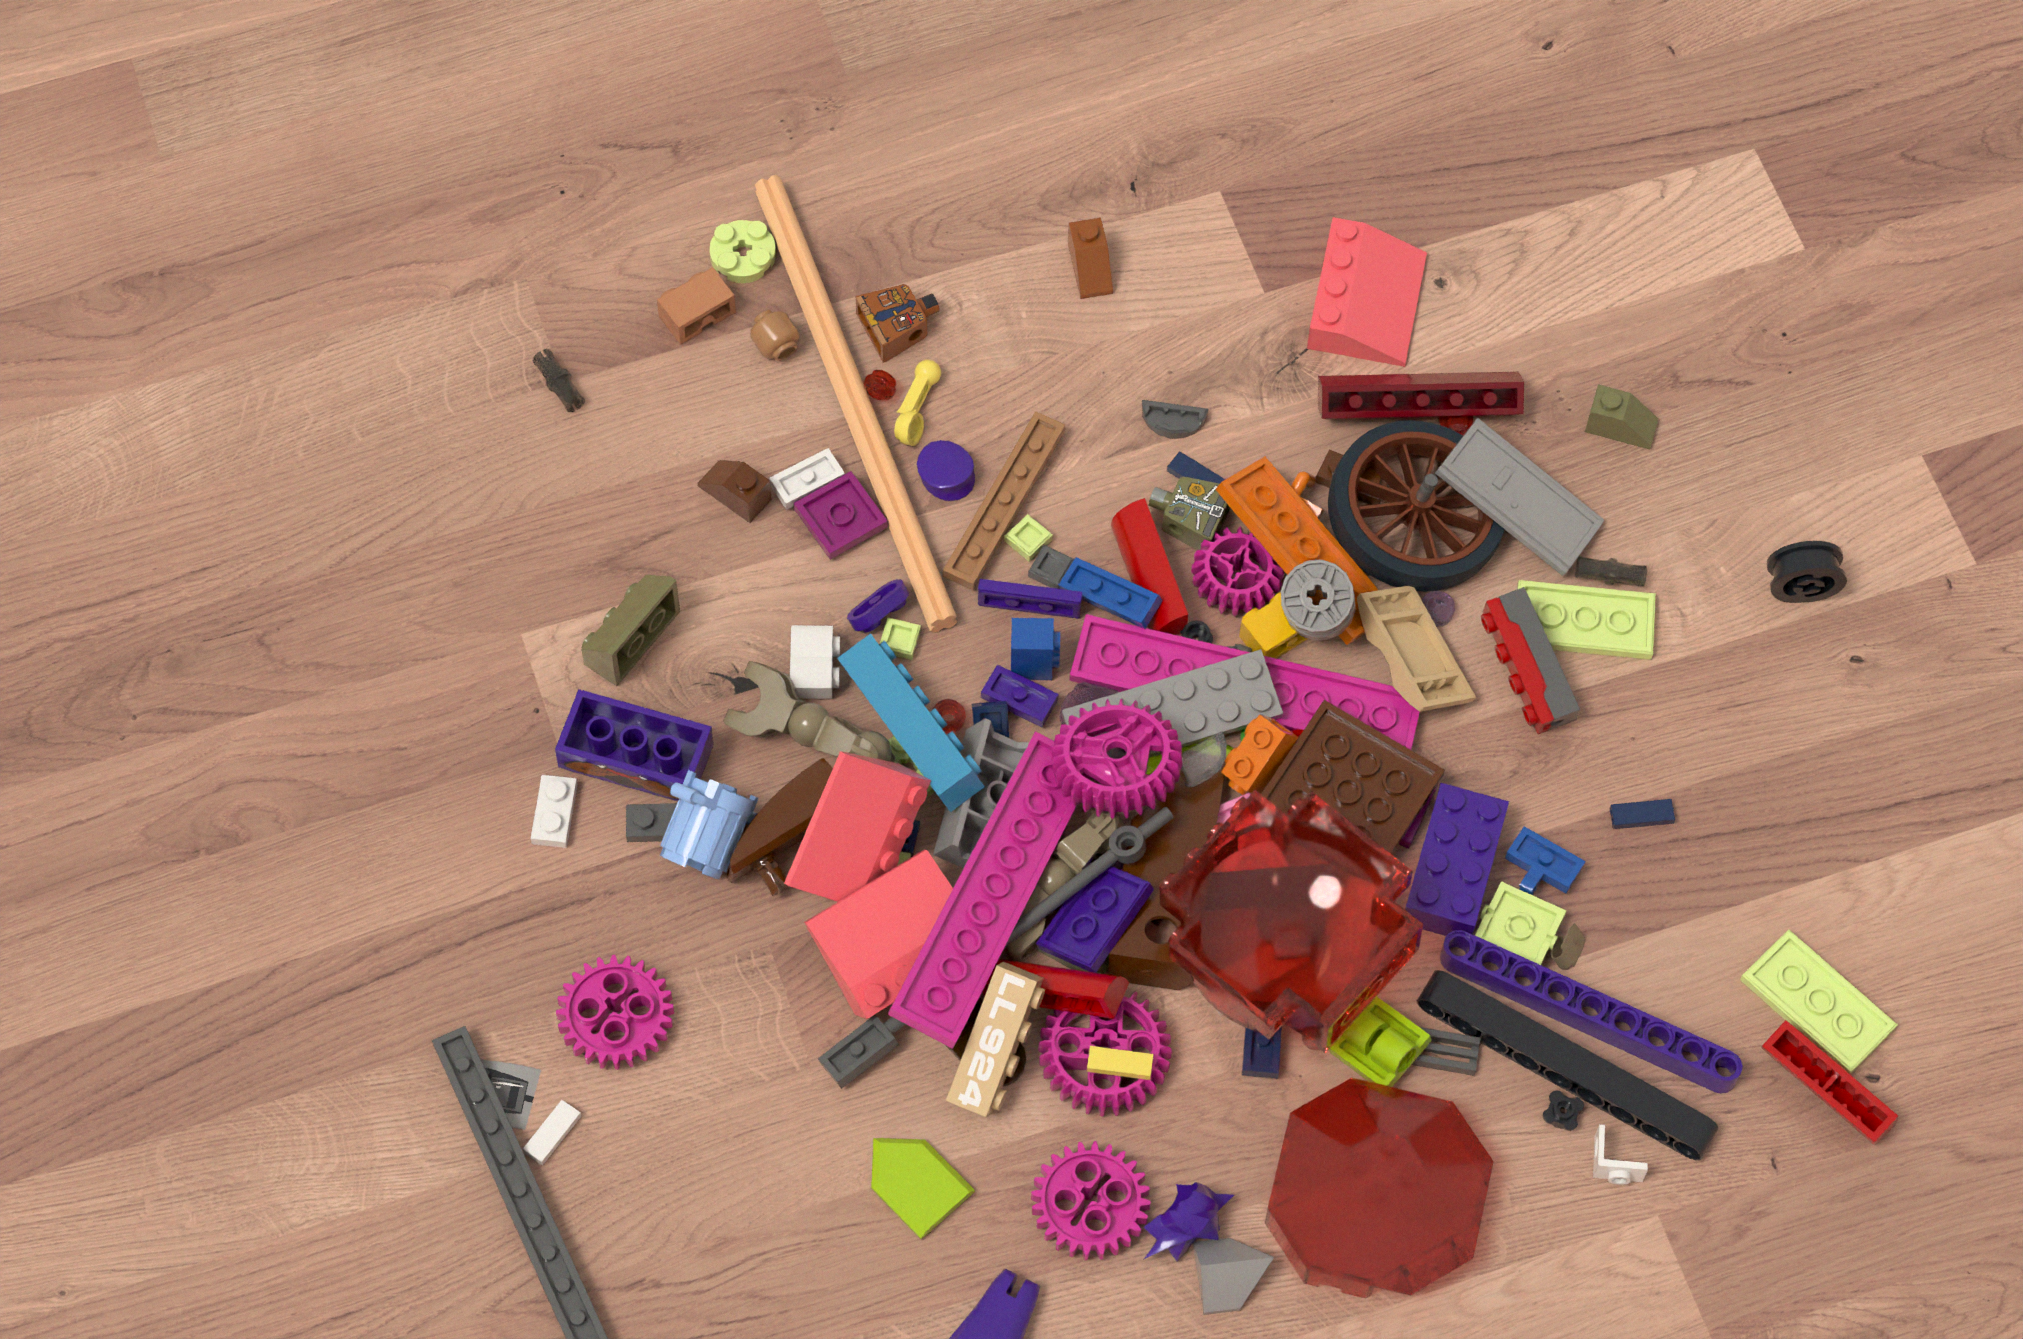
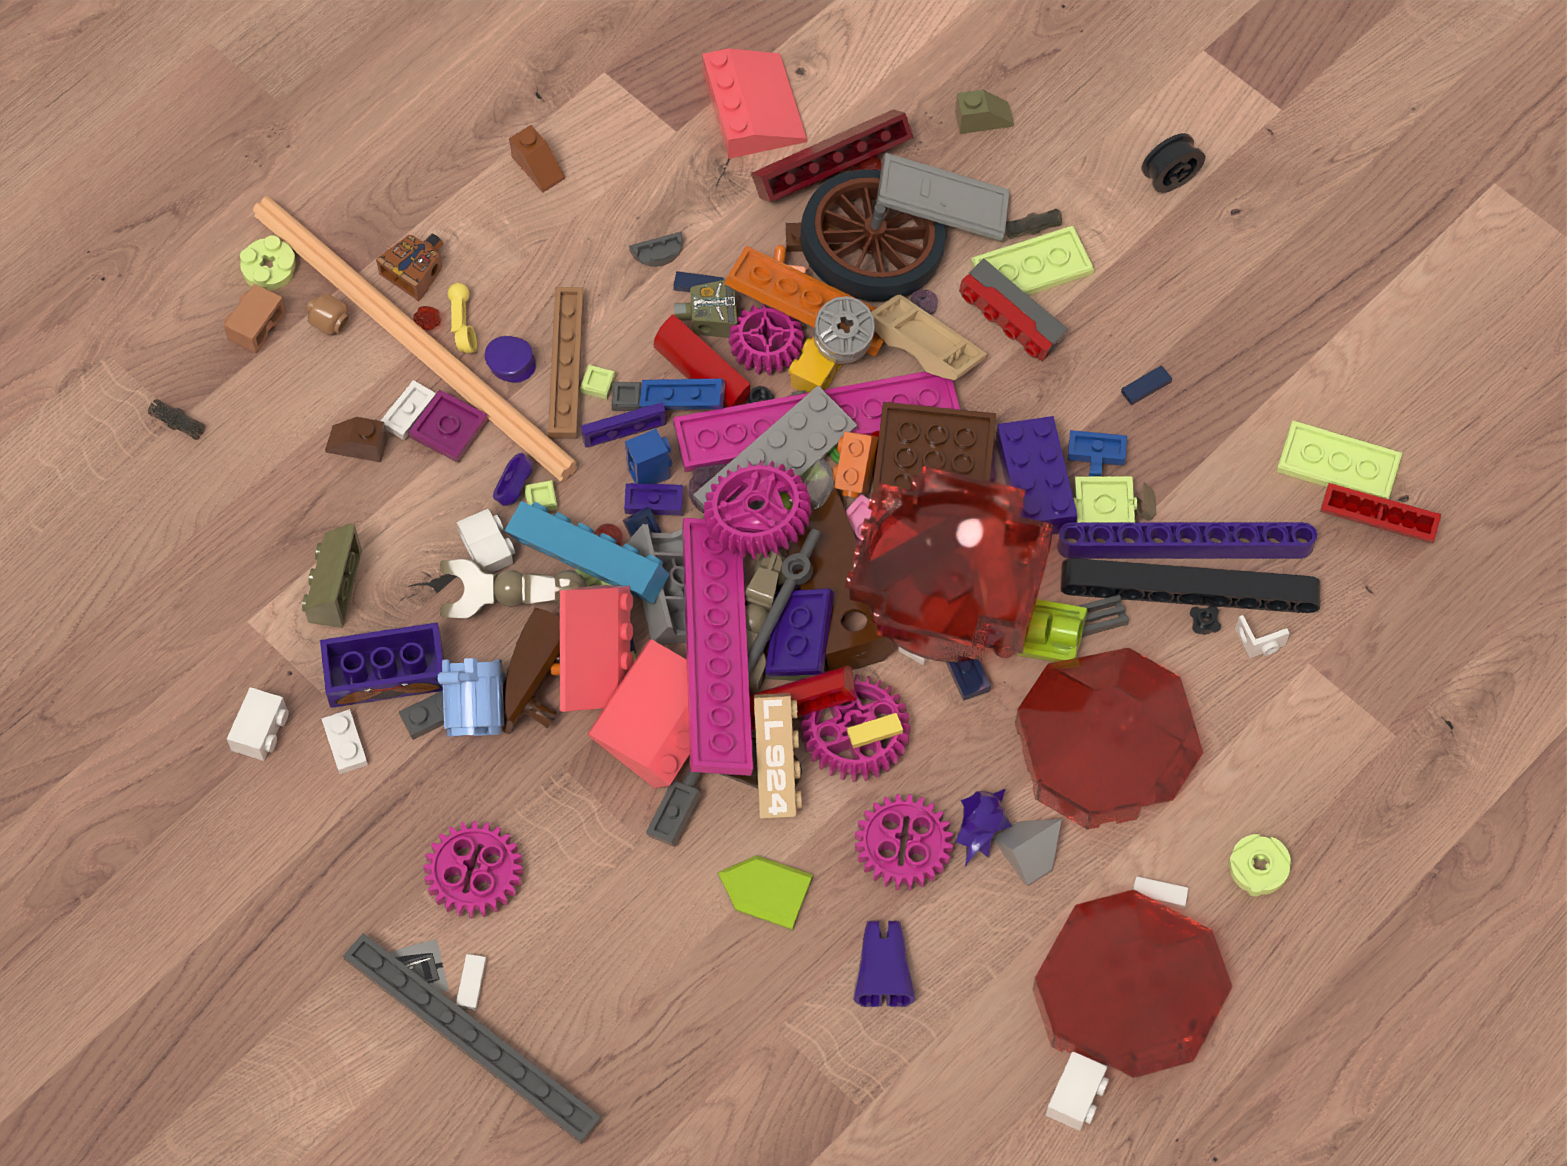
camera: 25 degrees left, 0 degrees up
none -> white brick [227,687,289,761]

